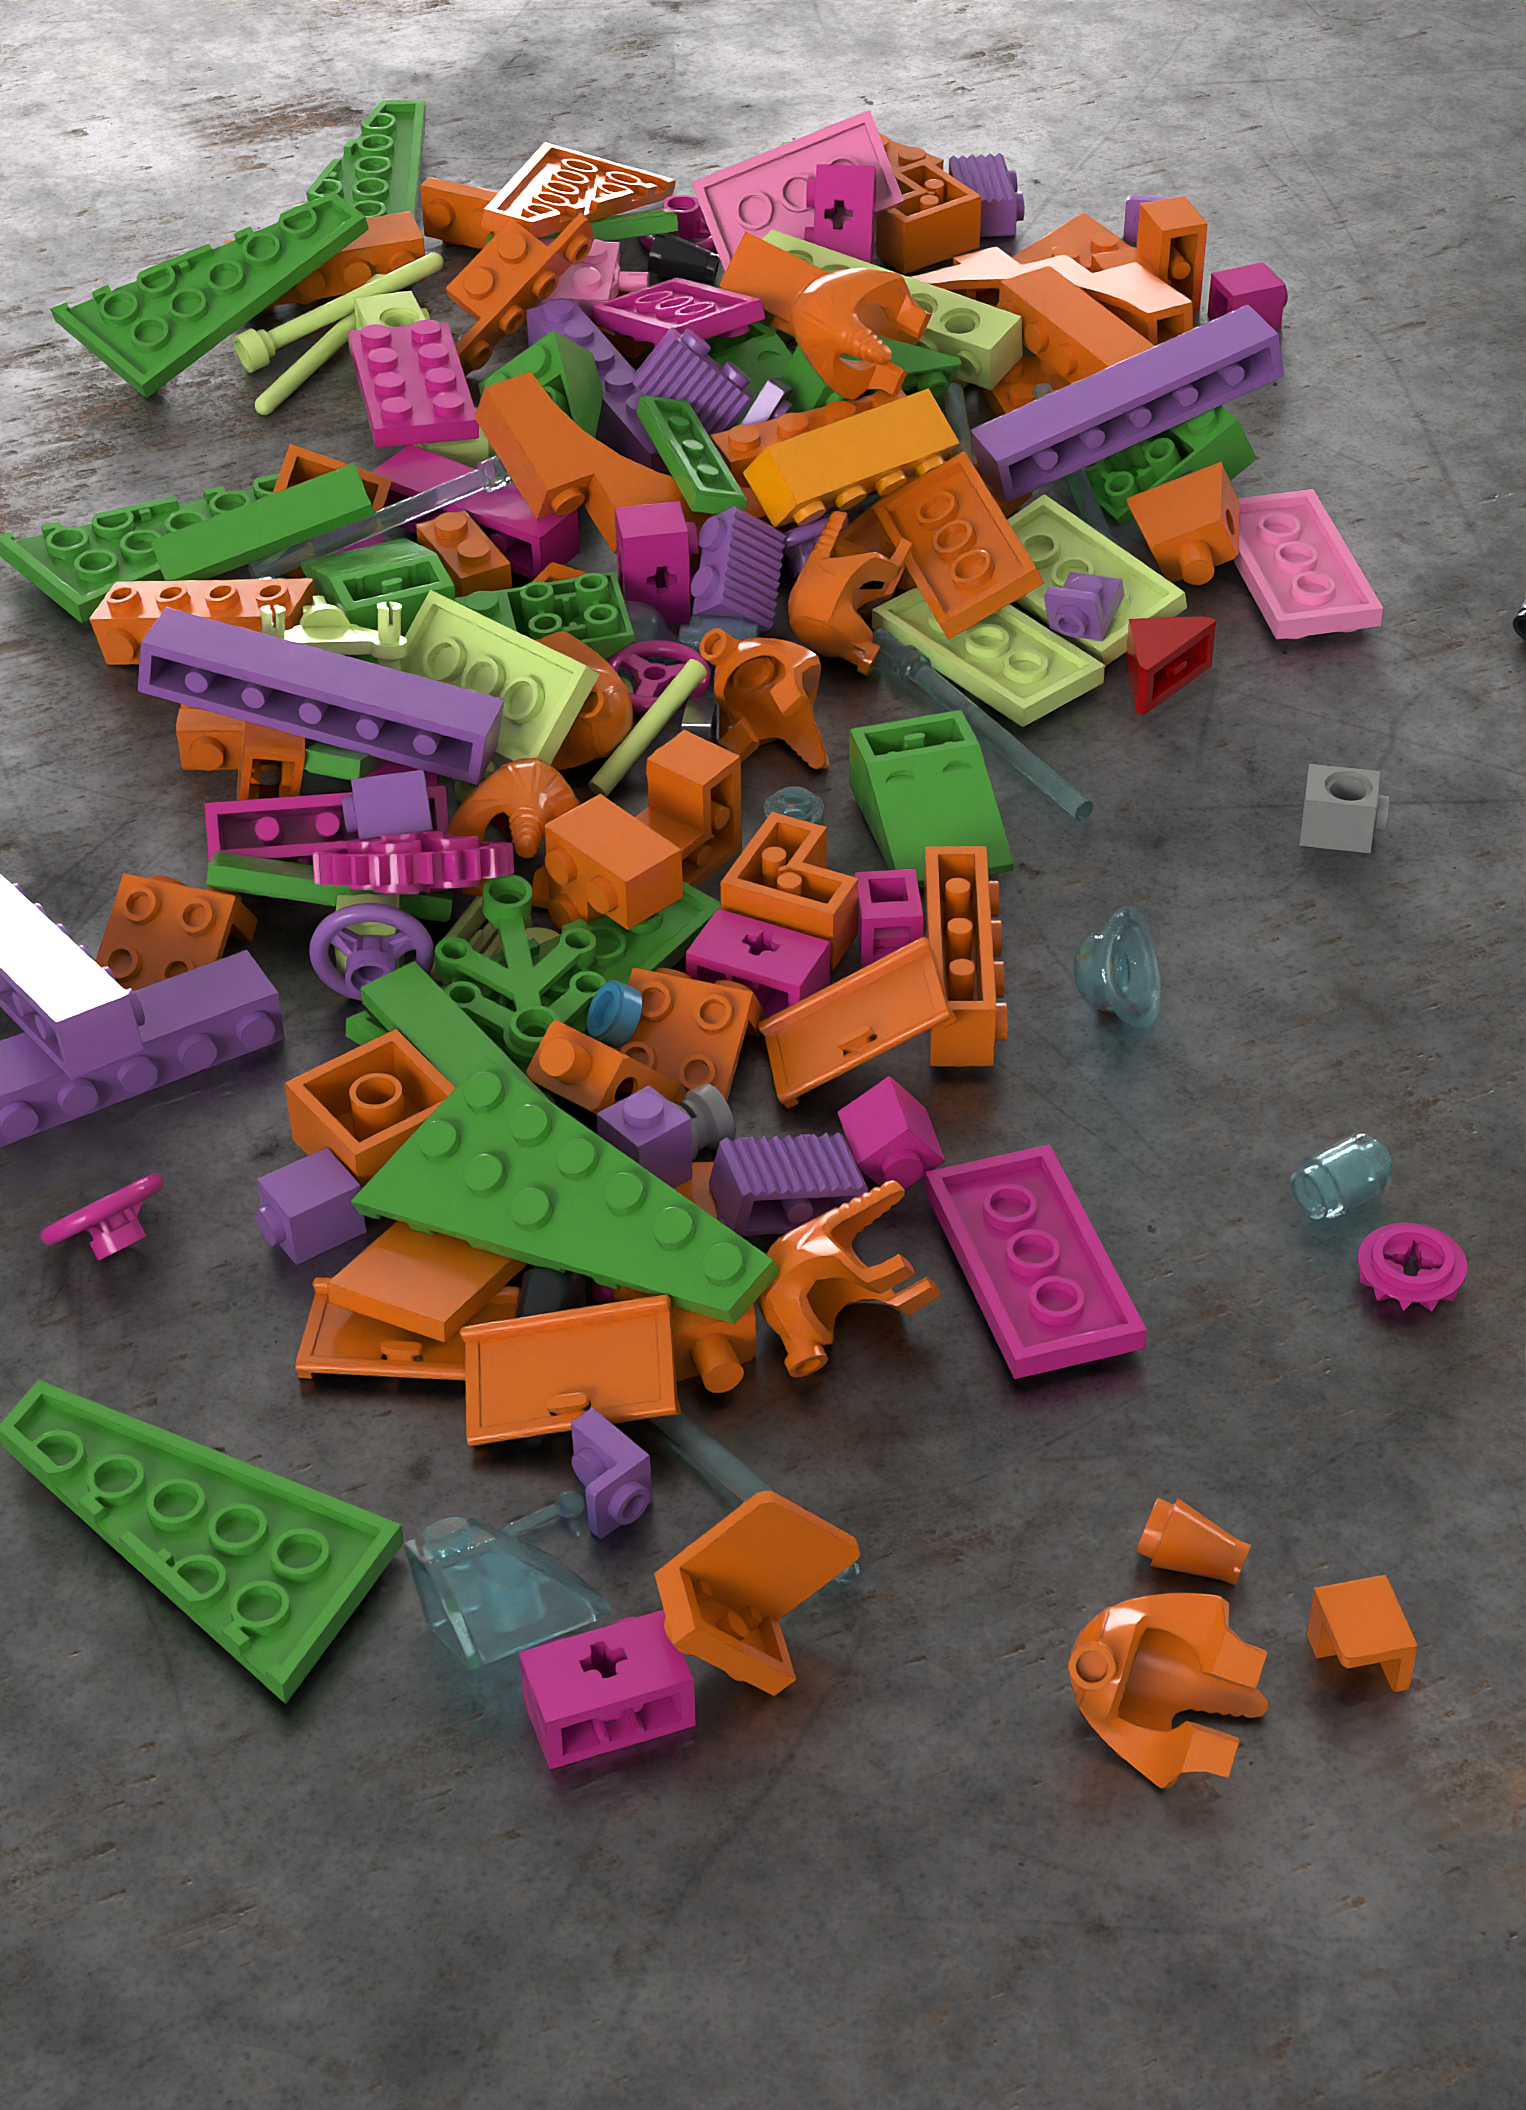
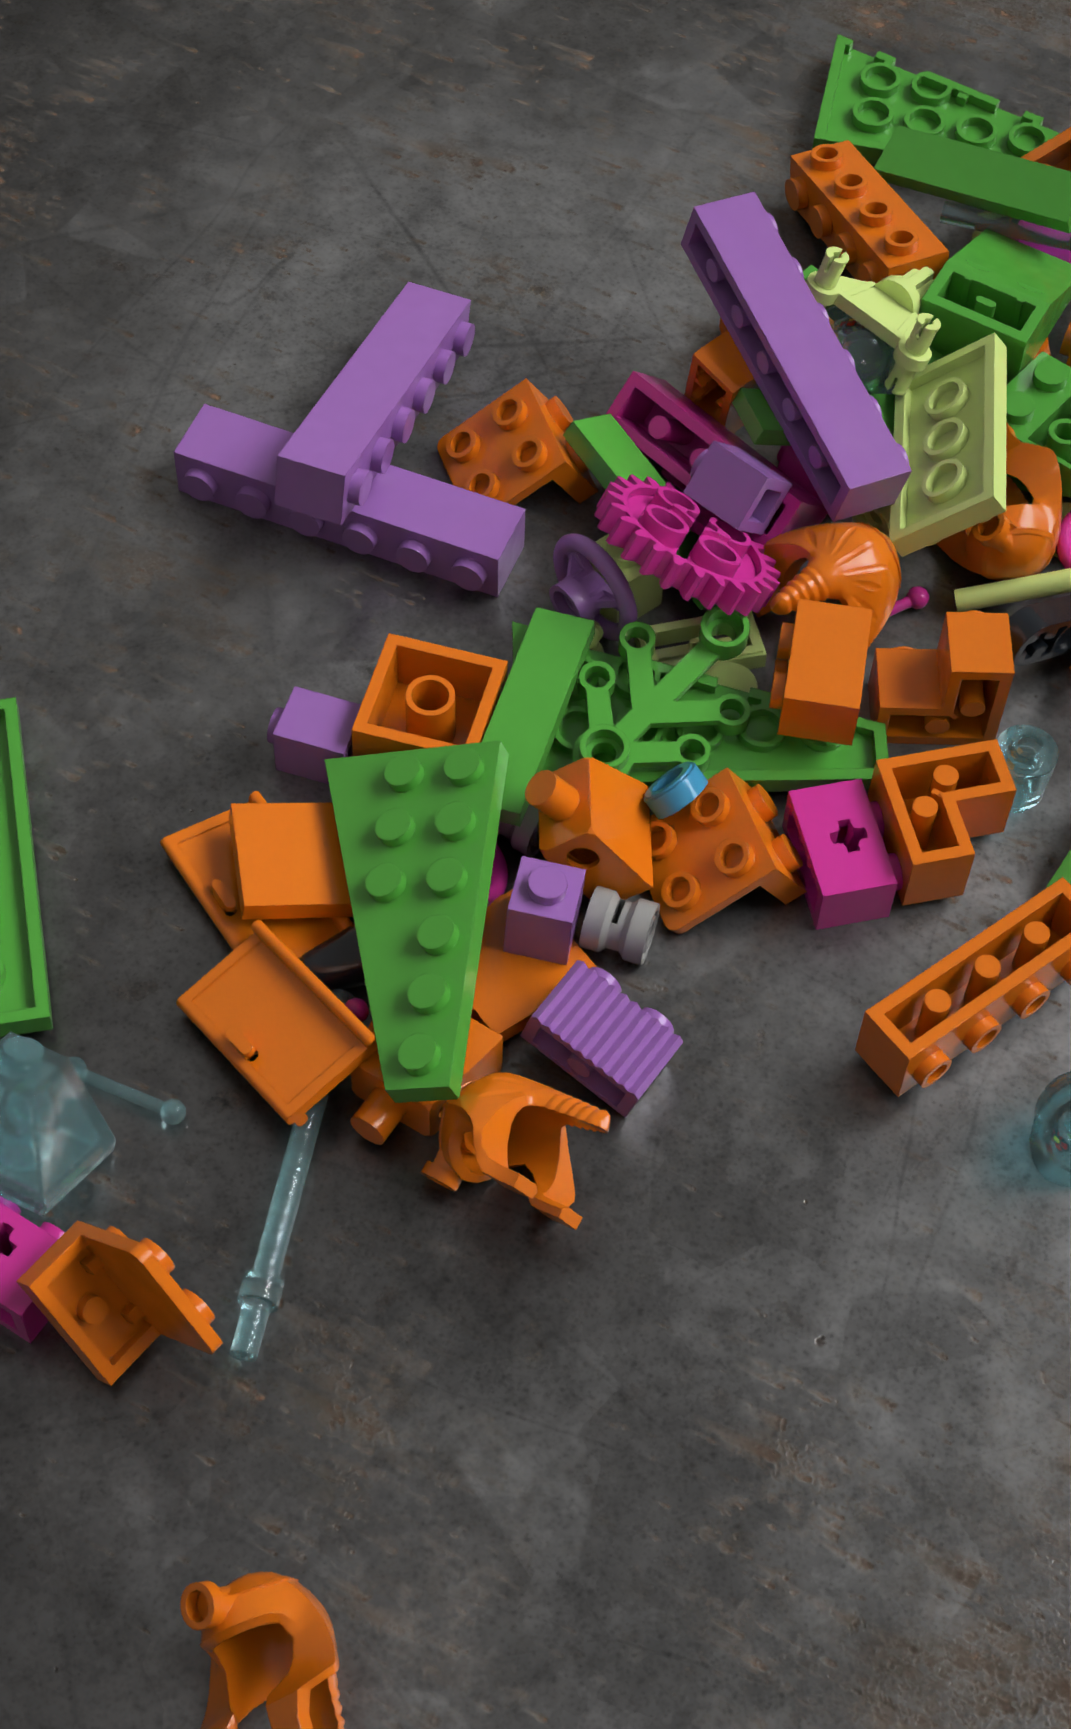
camera: 50 degrees right, 15 degrees up
dark pink piece [40,1173,164,1260] -> none
medium lavender bracket [571,1407,653,1539] -> none
orange door [757,937,957,1109] -> none
dark pink brick [838,1076,945,1190] -> none
dark pink brick [855,869,924,966] -> none
dark pink plate [924,1144,1147,1379] -> none
orange cone [1136,1498,1251,1586] -> none
clear light blue brick [1291,1132,1393,1219] -> none
dark pink gear [1356,1223,1468,1312] -> none

